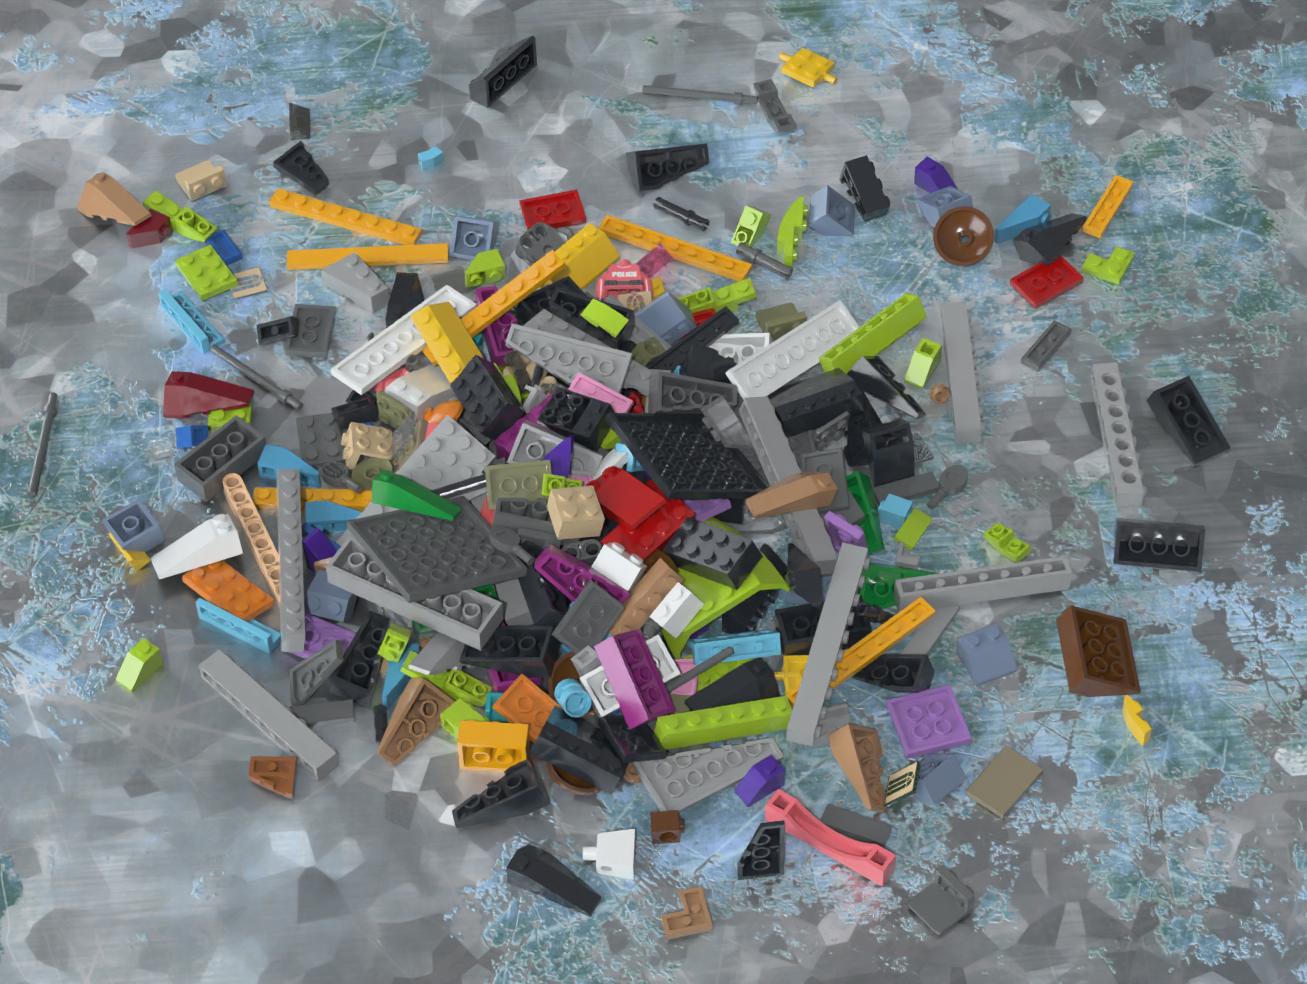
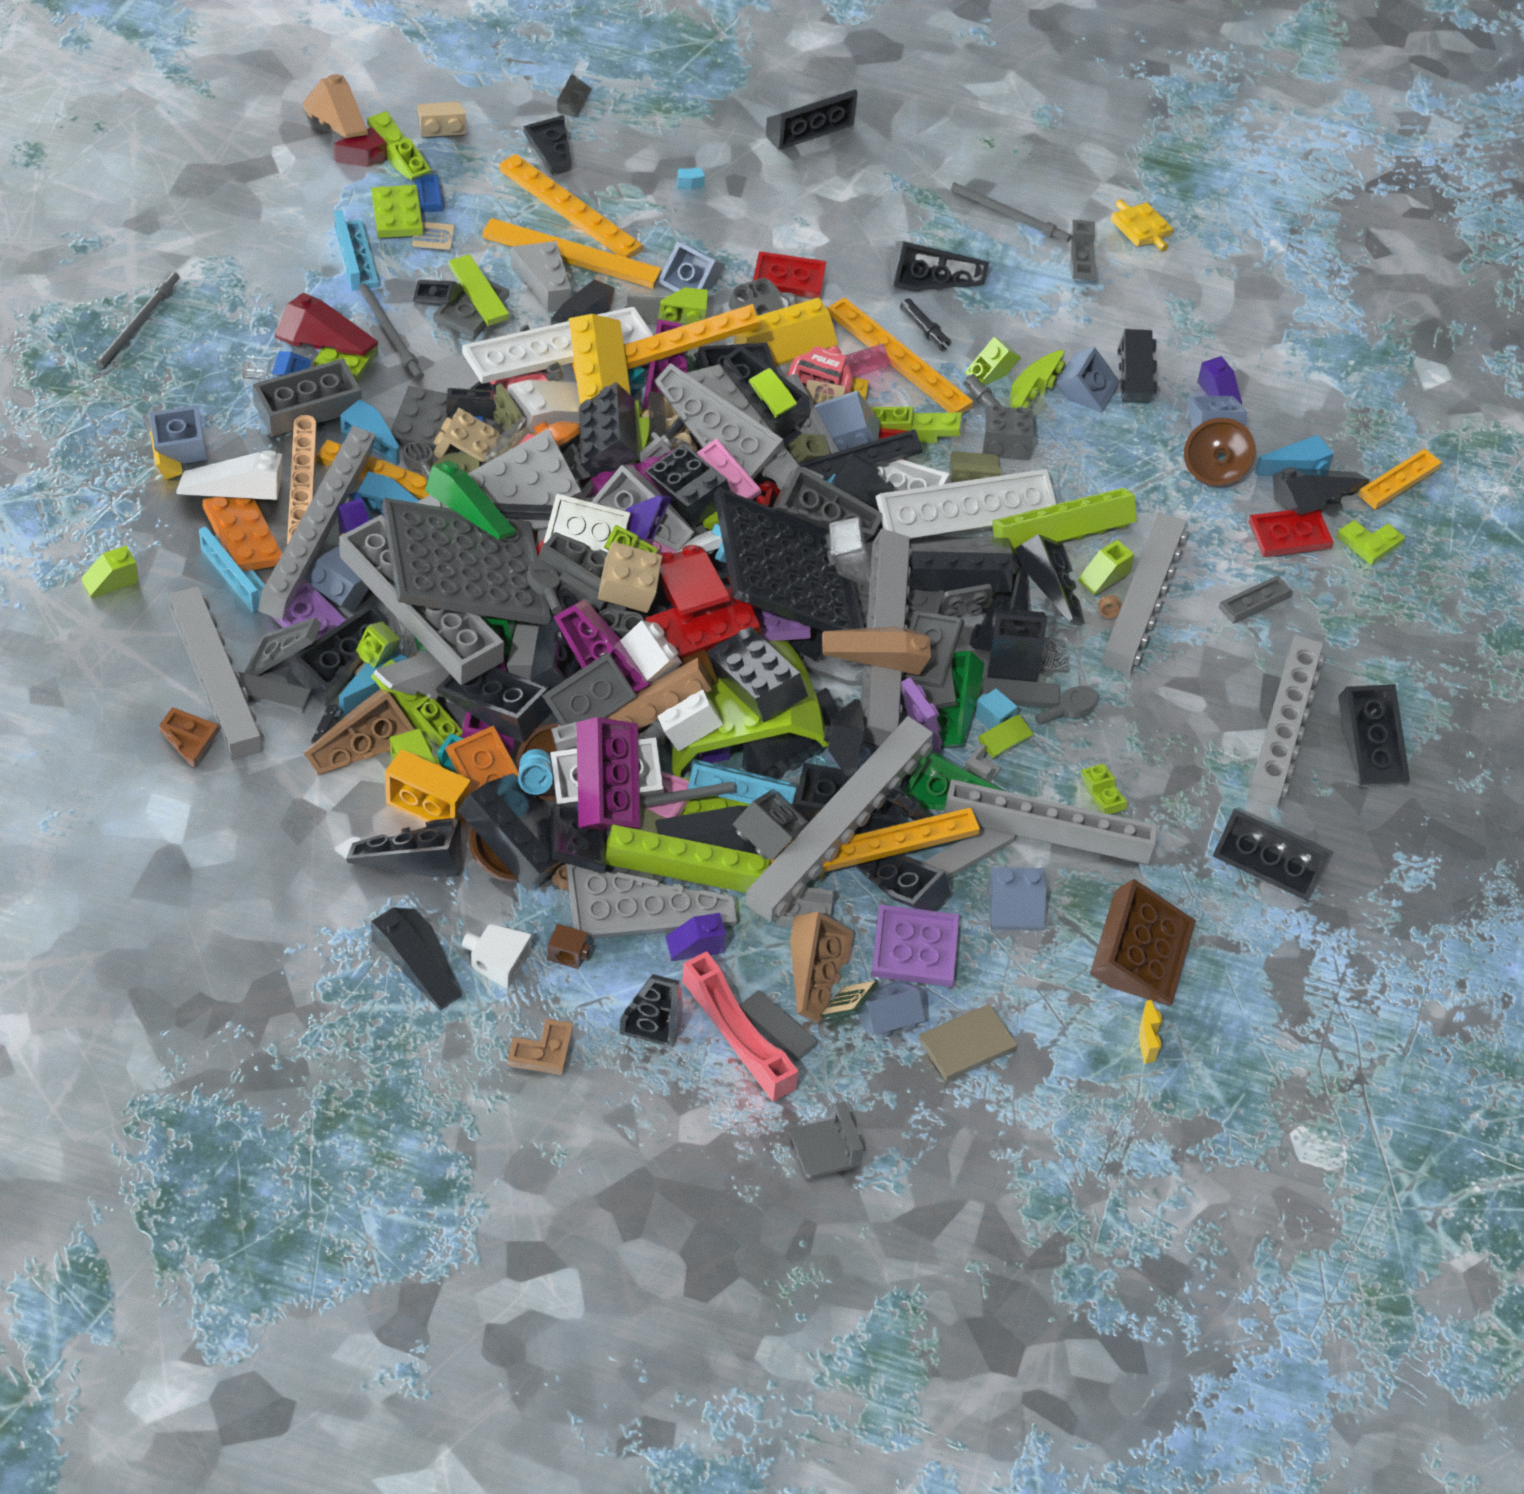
camera: 15 degrees right, 0 degrees up
none -> lime tile [449,254,509,326]
none -> dark grey slope [732,788,810,861]
none -> dark grey bracket [982,405,1033,460]

